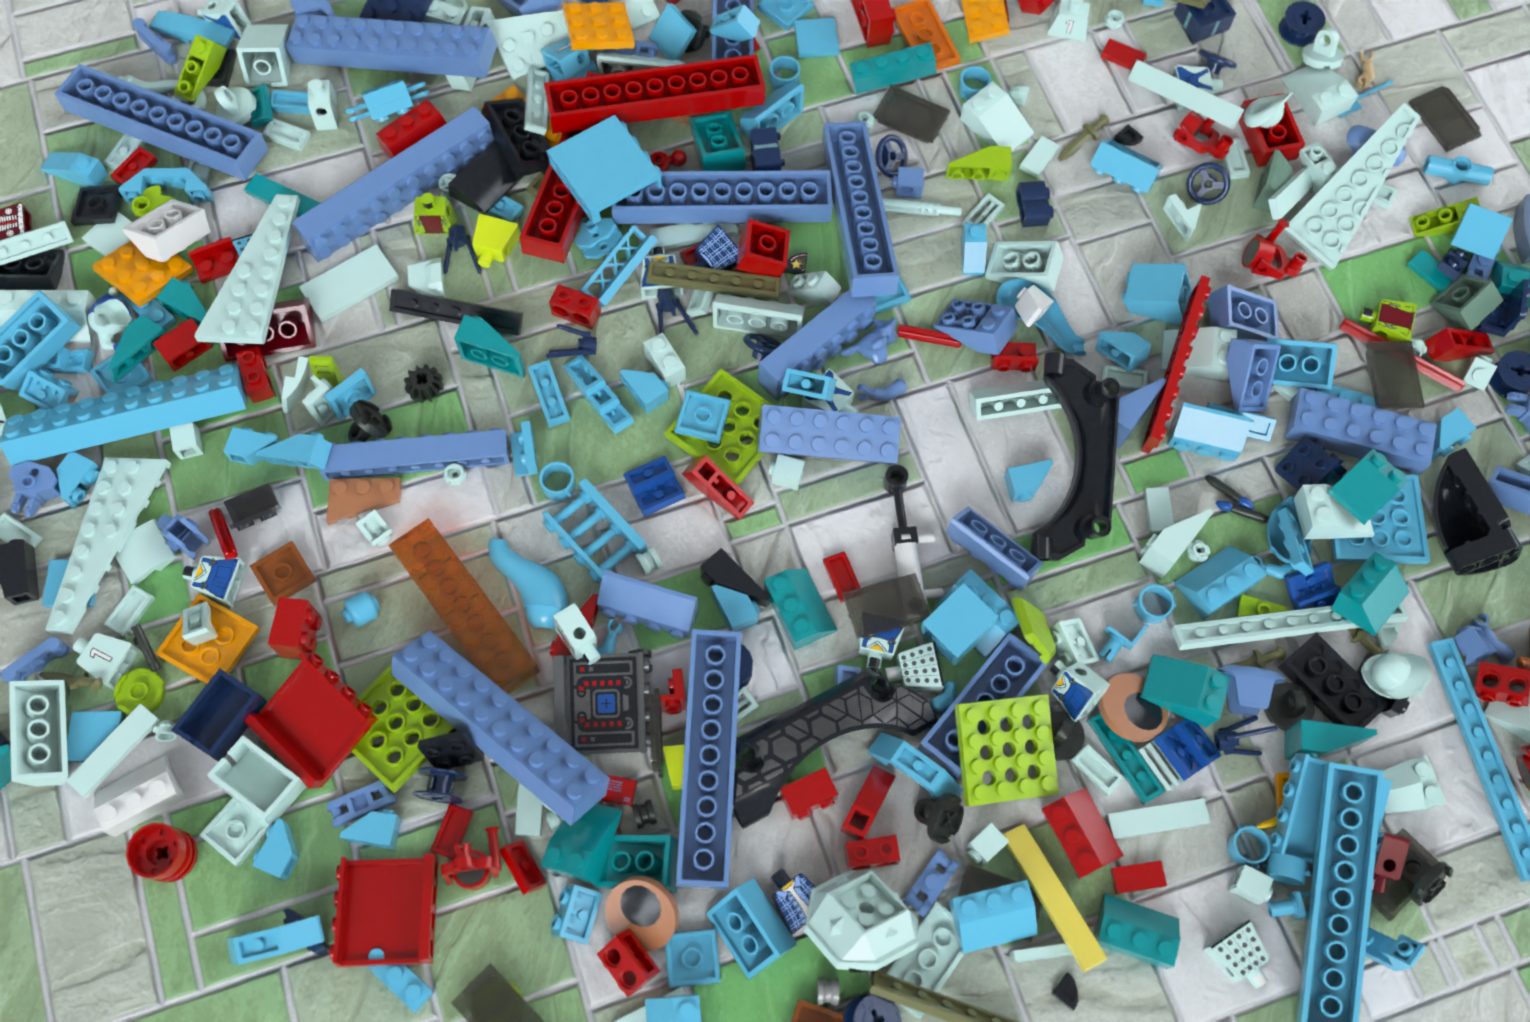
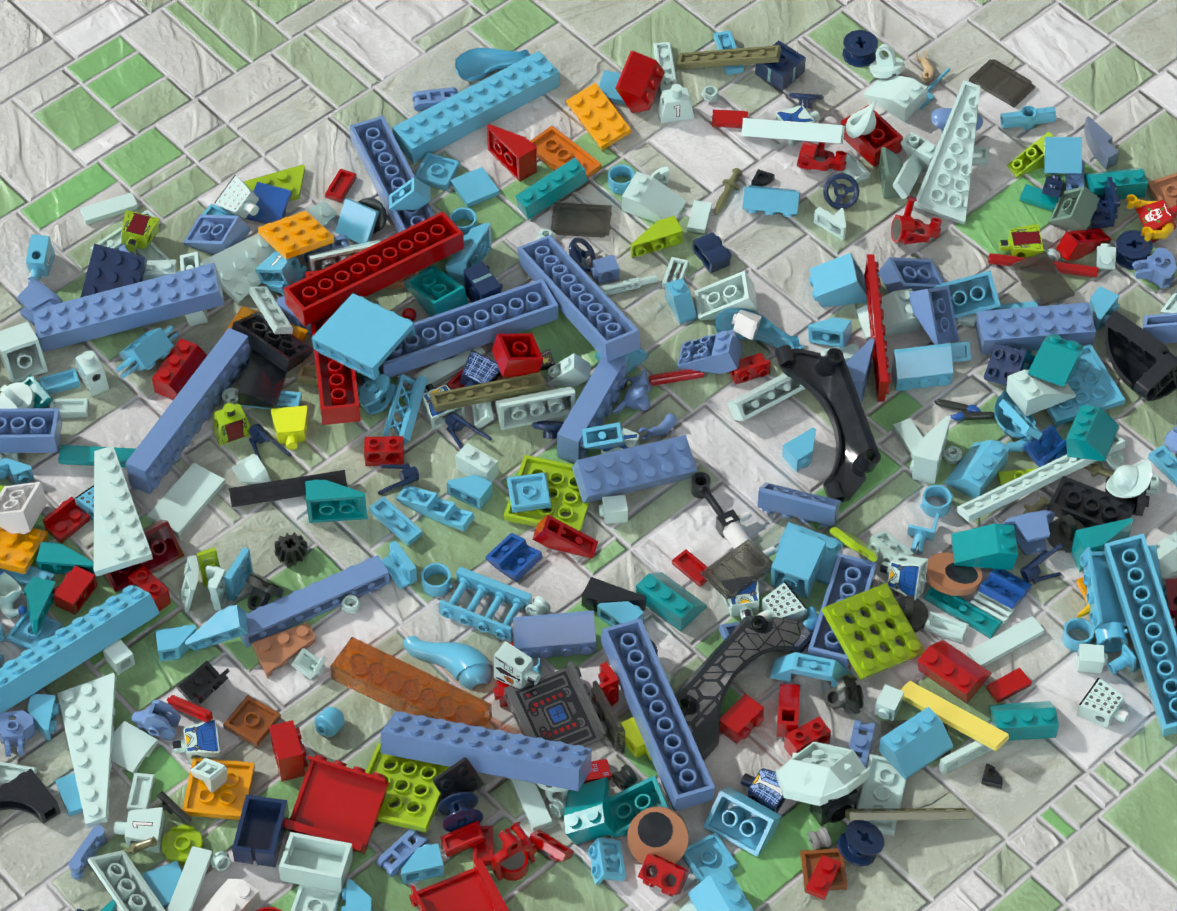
camera: 20 degrees left, 15 degrees down
none -> red tile [440,821,486,857]

